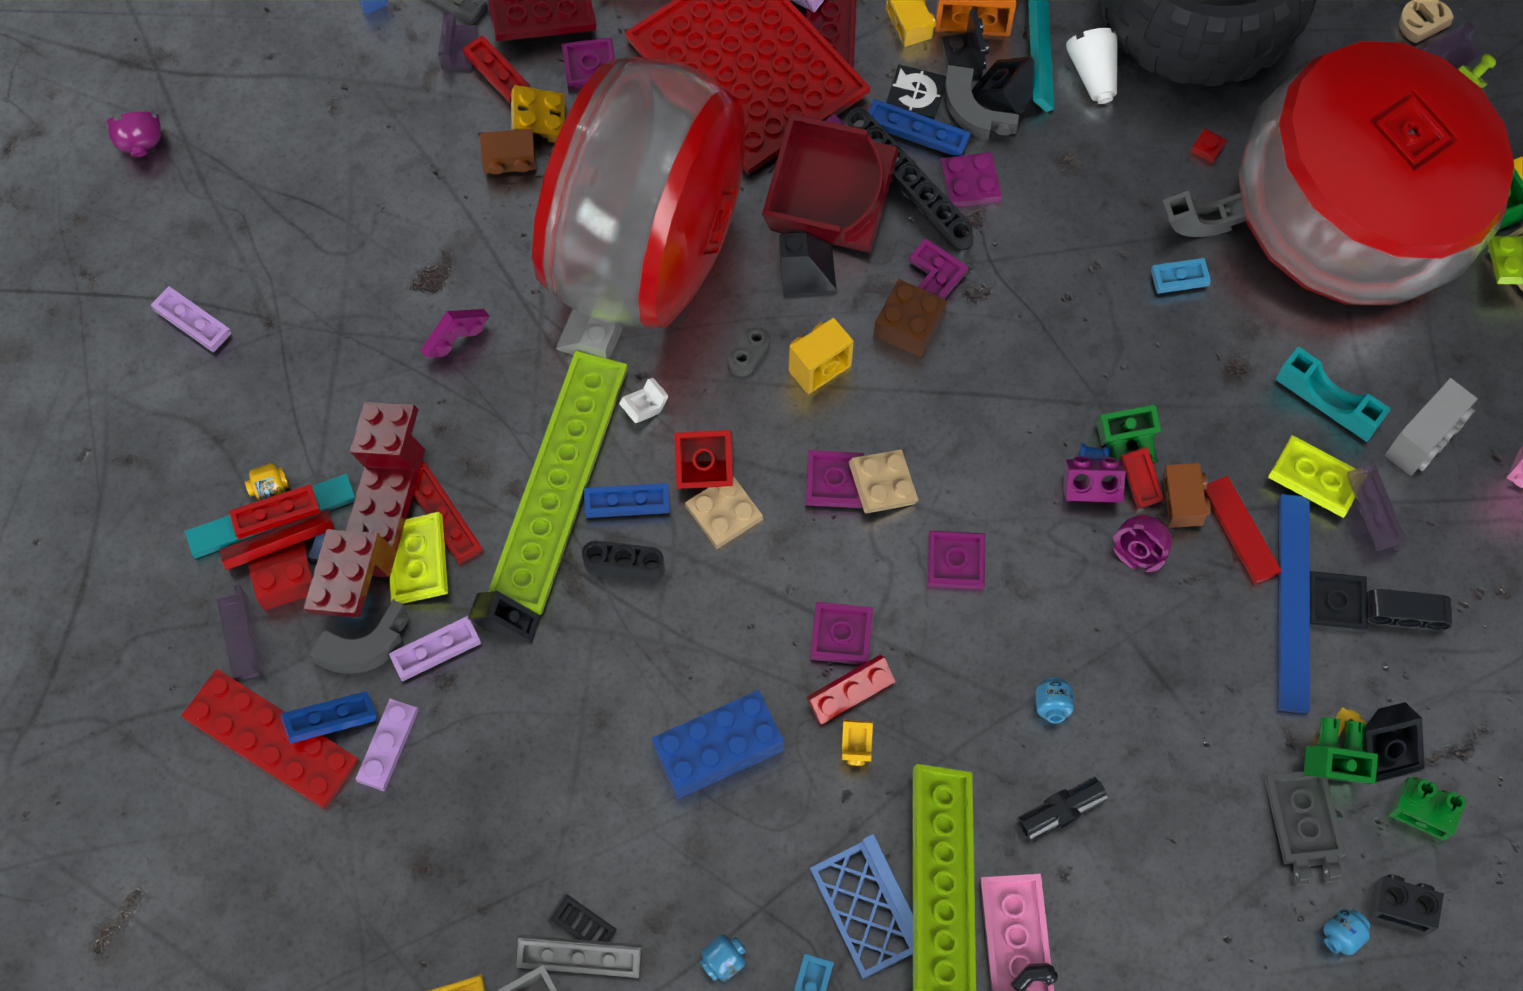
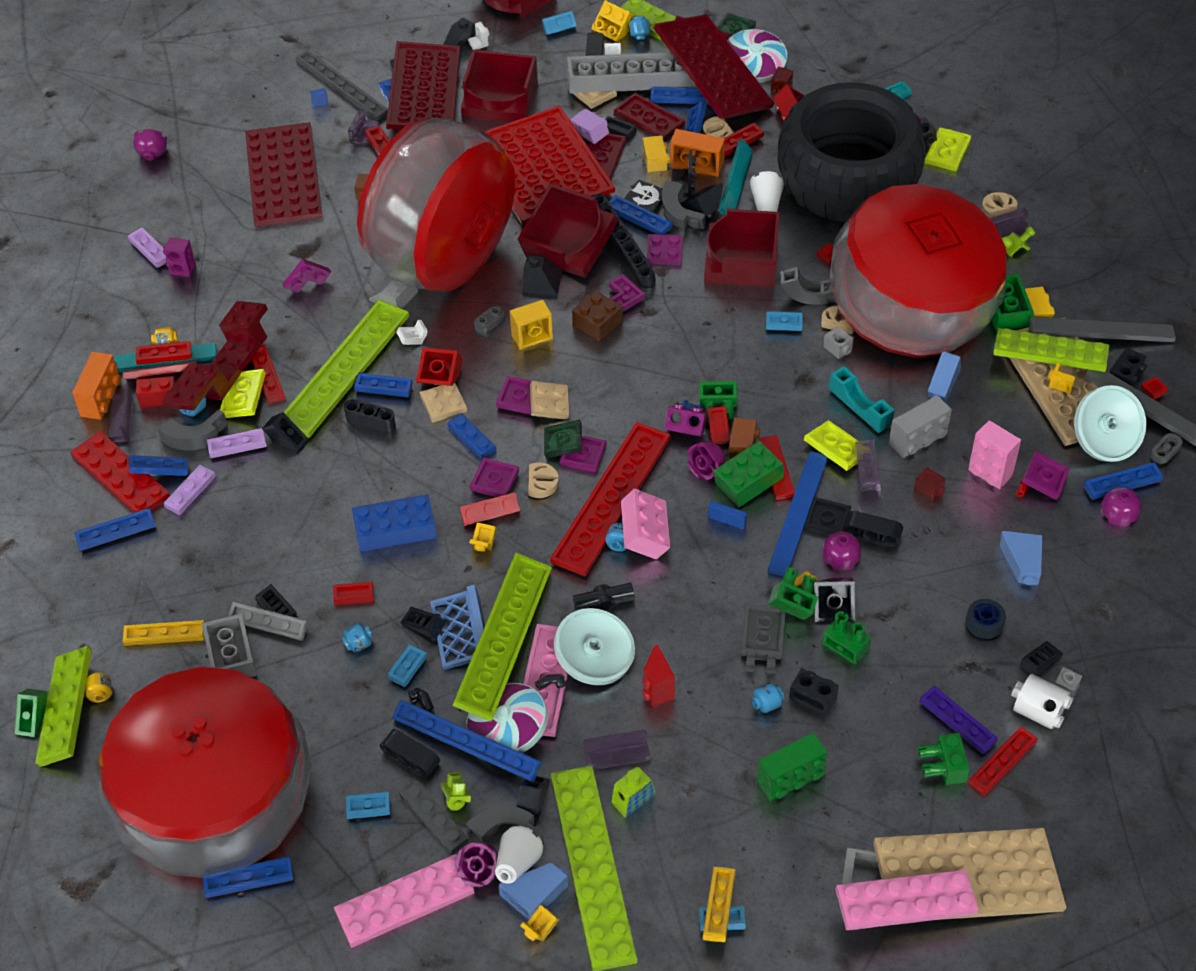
camera: 15 degrees right, 15 degrees down
none -> orange brick [72,352,121,420]
none -> blue plate [74,508,156,551]
none -> magenta brick [163,237,196,277]
none -> dark red plate [245,122,323,227]
none -> red tile [333,582,374,605]
none -> black slope [400,607,445,639]
none -> blue plate [447,413,496,460]
none -> tan piece [528,462,558,498]
none -> clear green tile [544,420,582,458]
none -> red plate [550,422,670,577]
none -> light aqua dish [554,608,635,685]
none -> bright pink brick [621,488,670,560]
none -> red slope [641,645,675,707]
none -> dark red piece [704,209,780,287]
none -> blue tile [708,501,747,529]
none -> green brick [713,441,784,508]
none -> tan piece [821,306,855,334]
none -> magenta cylinder [822,531,861,571]
none -> light grey brick [823,326,853,359]
none -> clear red brick [914,467,946,502]
none -> medium blue slope [927,351,961,403]

